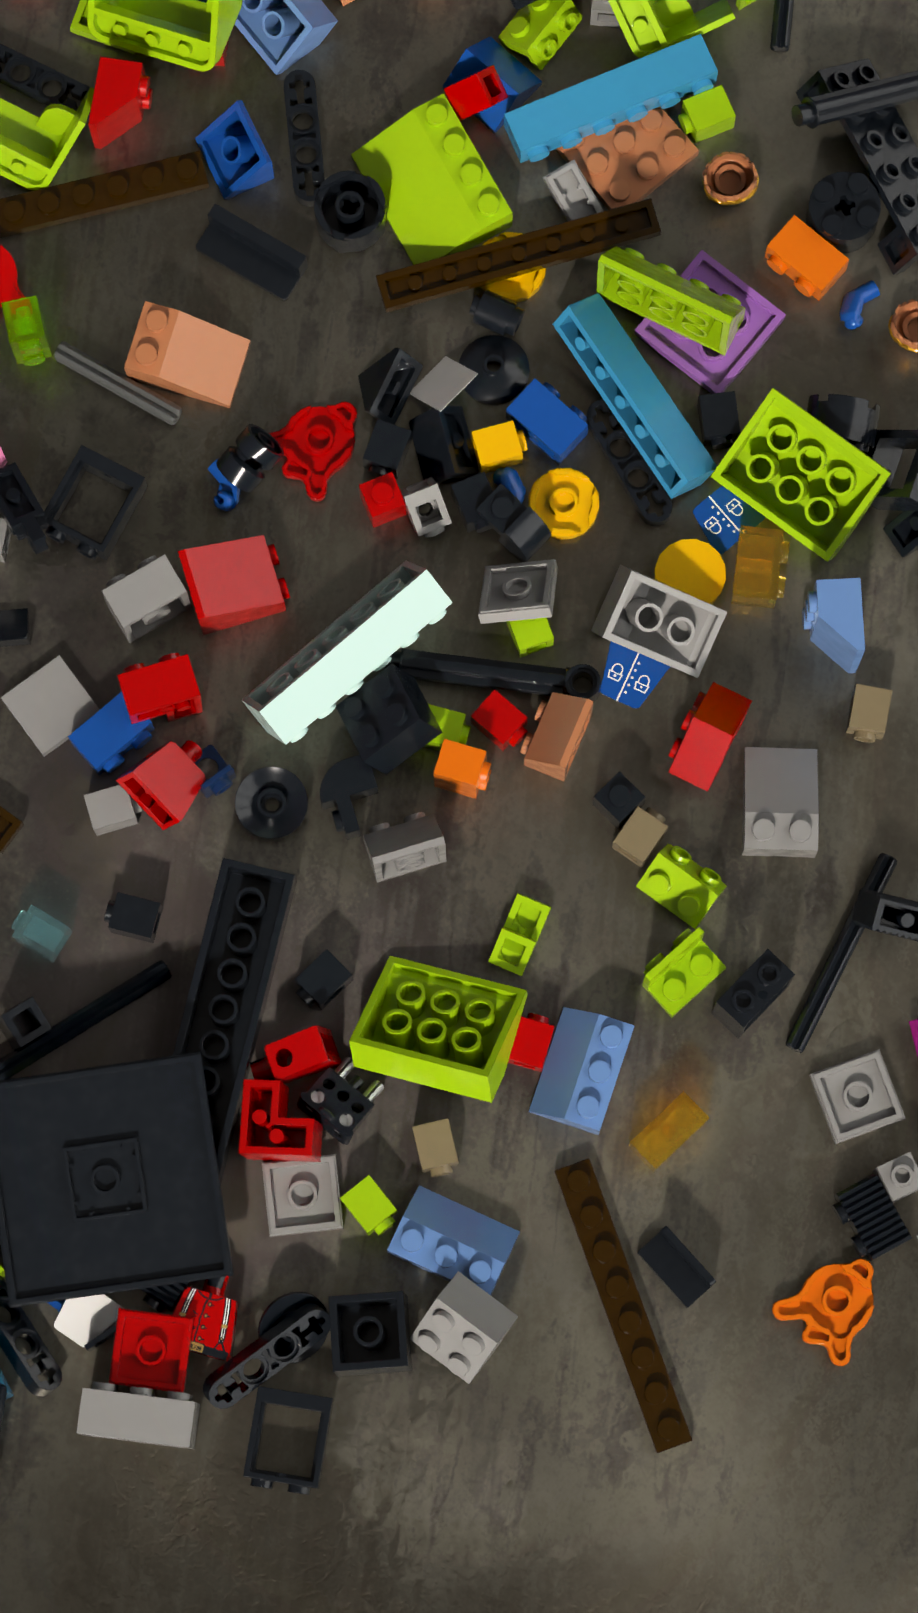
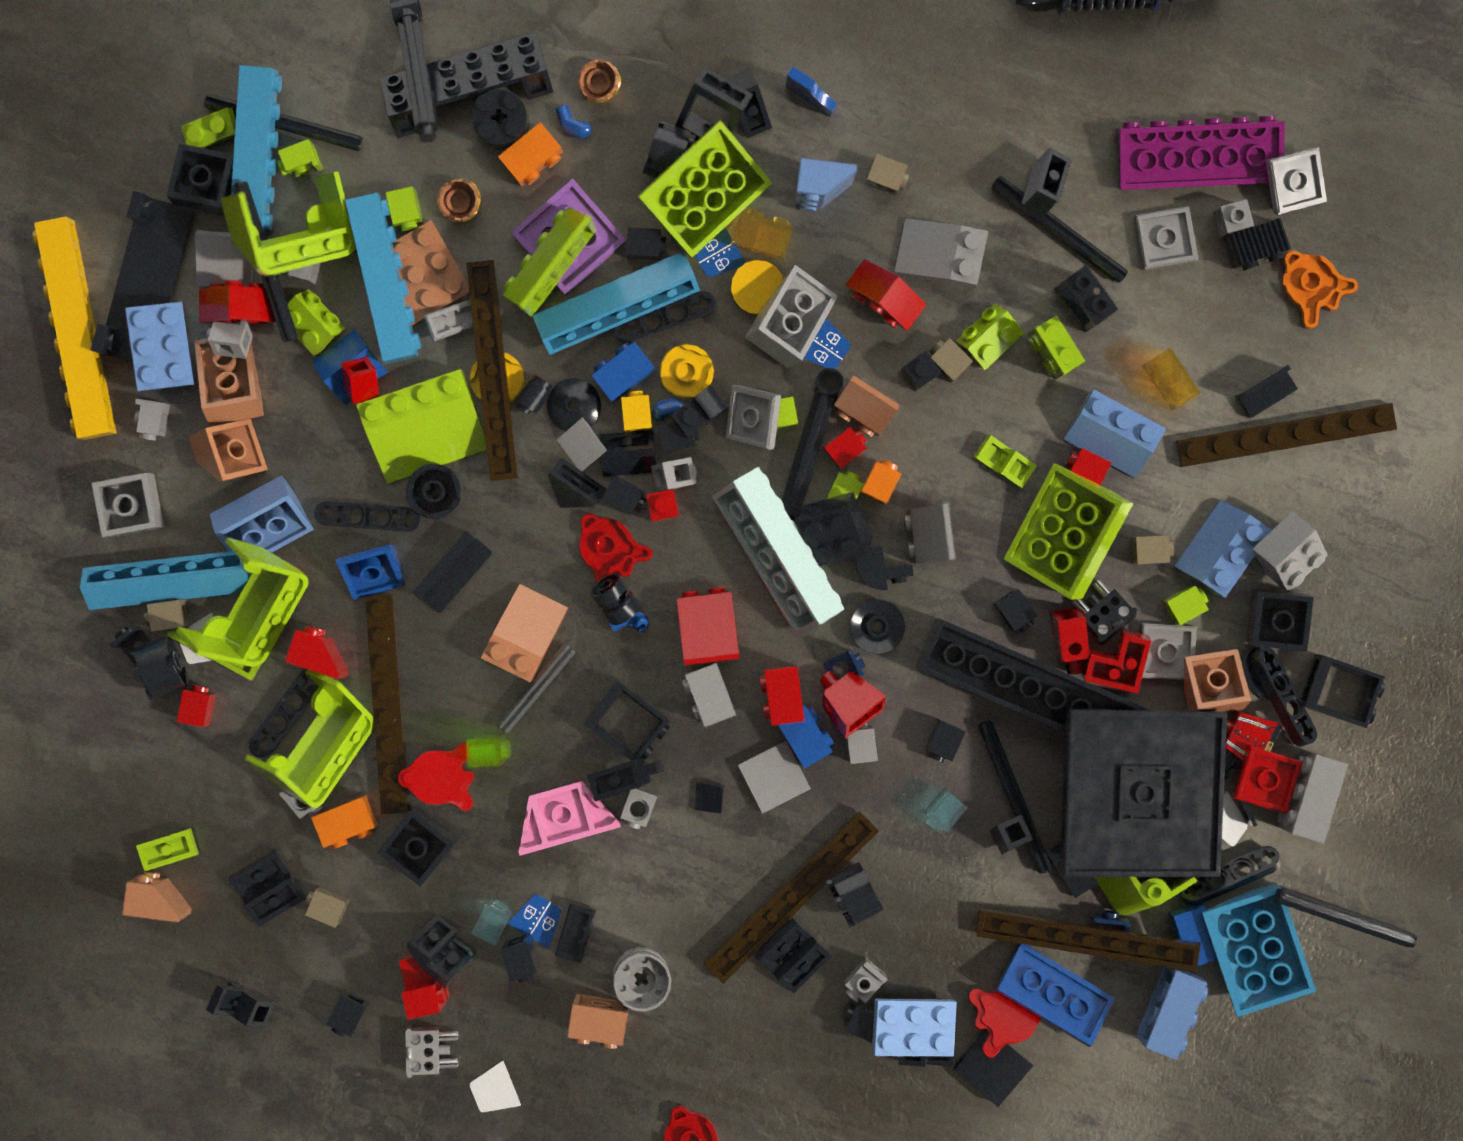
camera: 85 degrees left, 10 degrees up
none -> nougat slope [1184,649,1251,713]

